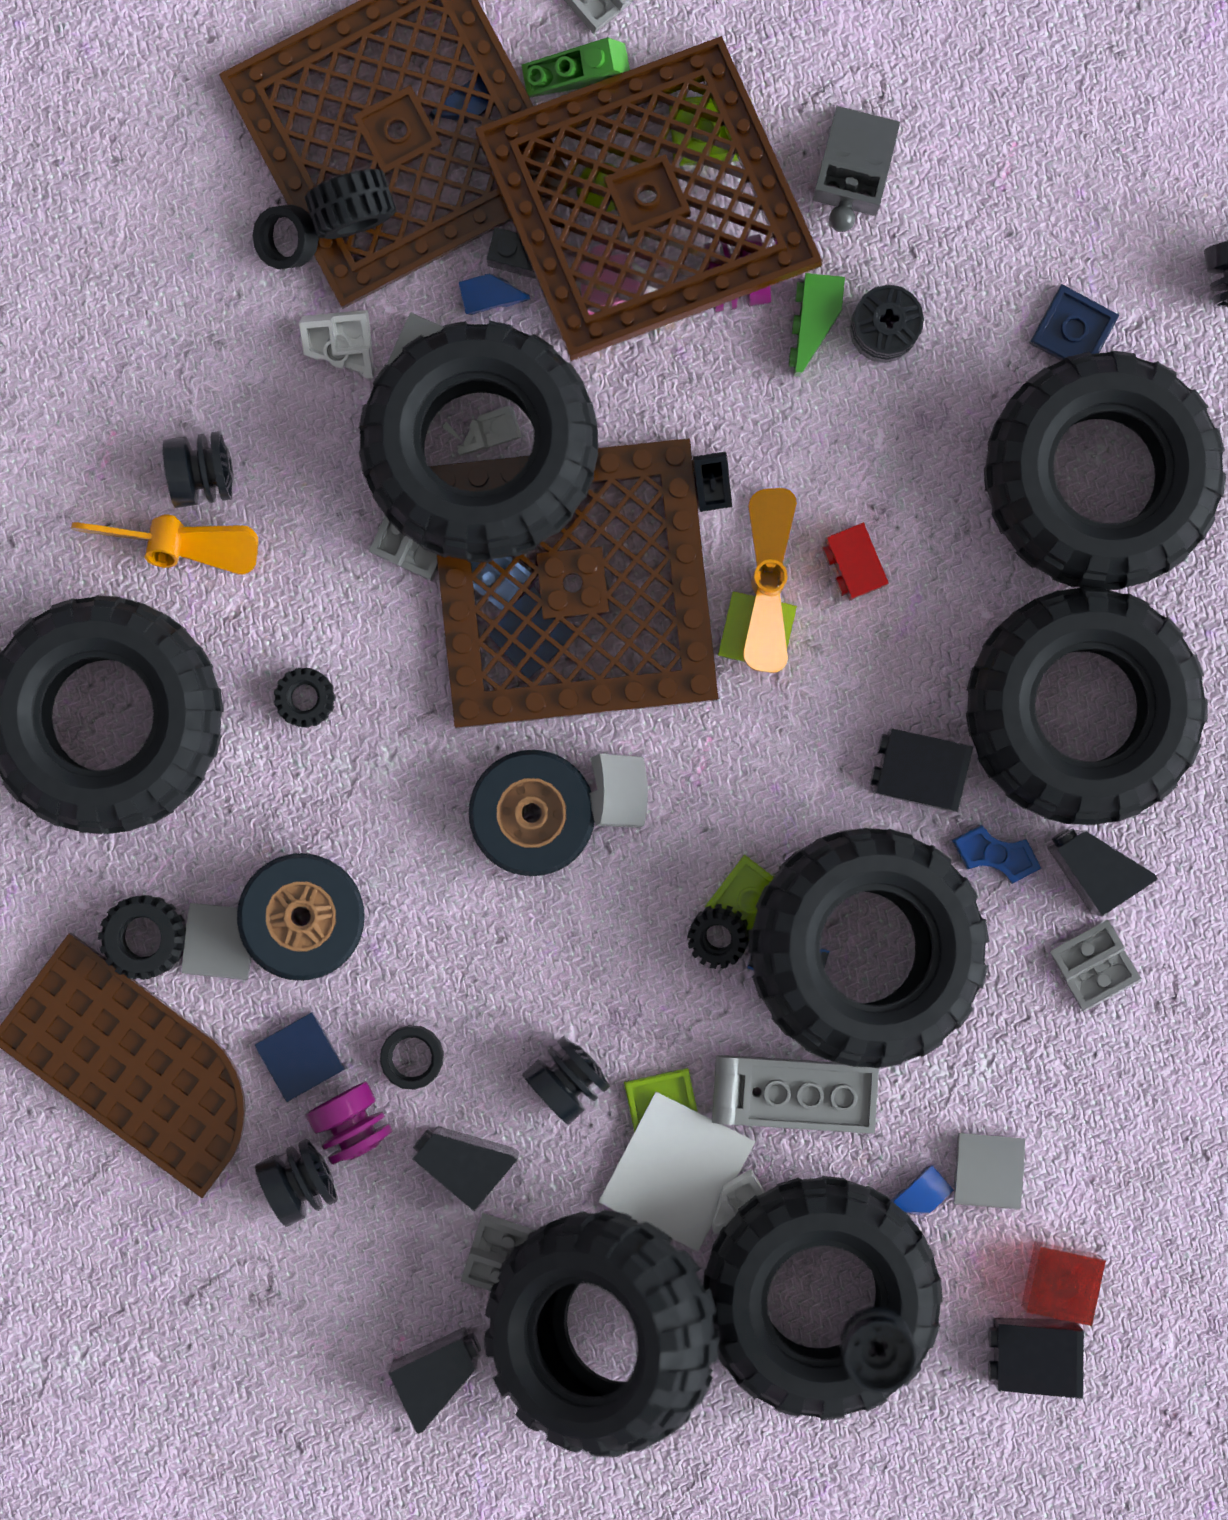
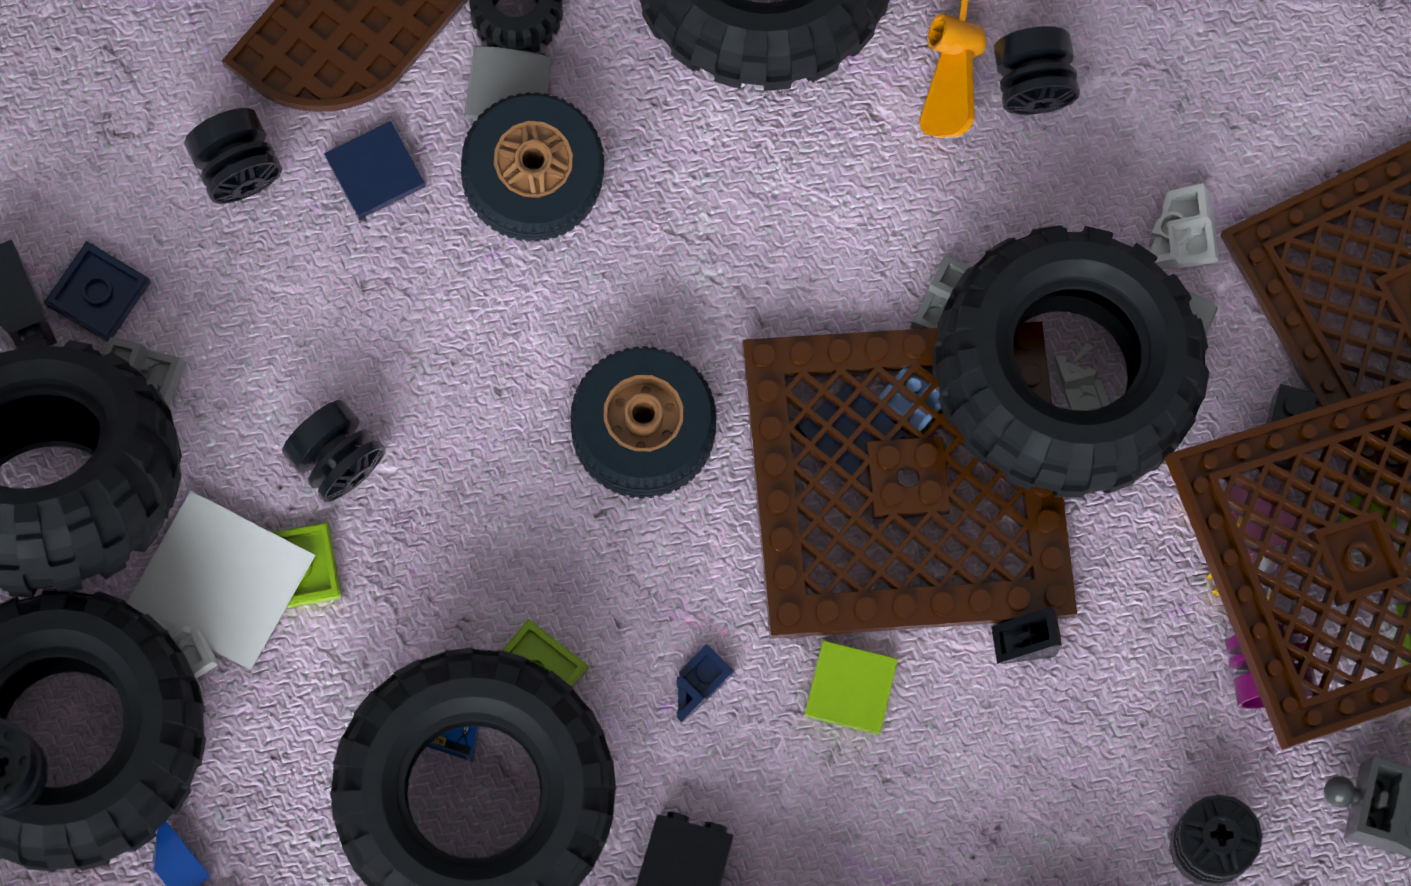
camera: 90 degrees right, 15 degrees down
black tyre [252,205,319,269] -> none
black tyre [274,667,336,728] -> none
black tyre [304,169,397,239] -> none
magenta wheel [305,1081,393,1165] -> none
black tyre [380,1025,444,1090] -> none
black slope [413,1126,520,1211] -> none
blue slope [459,273,531,315] -> none
light grey slope [589,754,648,828] -> none
black tyre [687,904,749,969] -> none
light grey hinge [712,1055,879,1134] -> none
light orange piece [743,488,797,673] -> none
bright green slope [789,273,845,377] -> none
red brick [822,522,889,601] -> none
none -> dark blue tile [44,241,151,342]
none -> dark blue slope [677,644,736,722]

